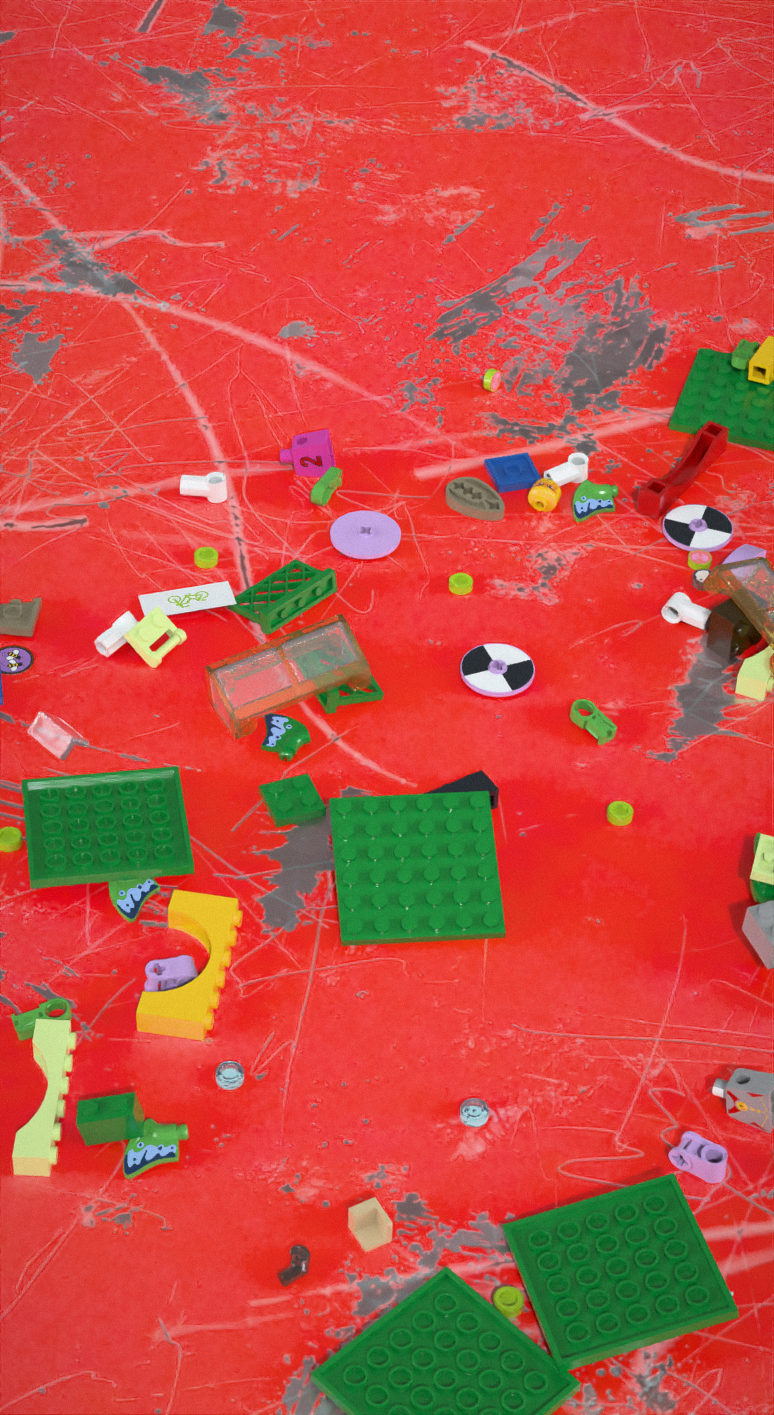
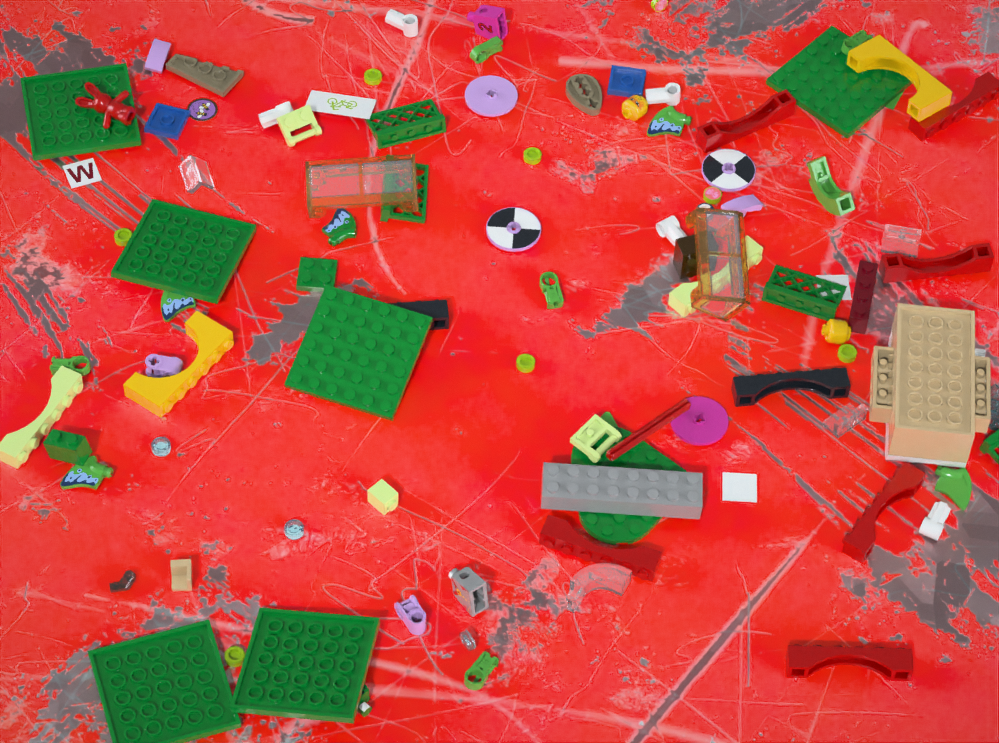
camera: 25 degrees right, 10 degrees up
none -> yellowish green brick [367,479,398,515]

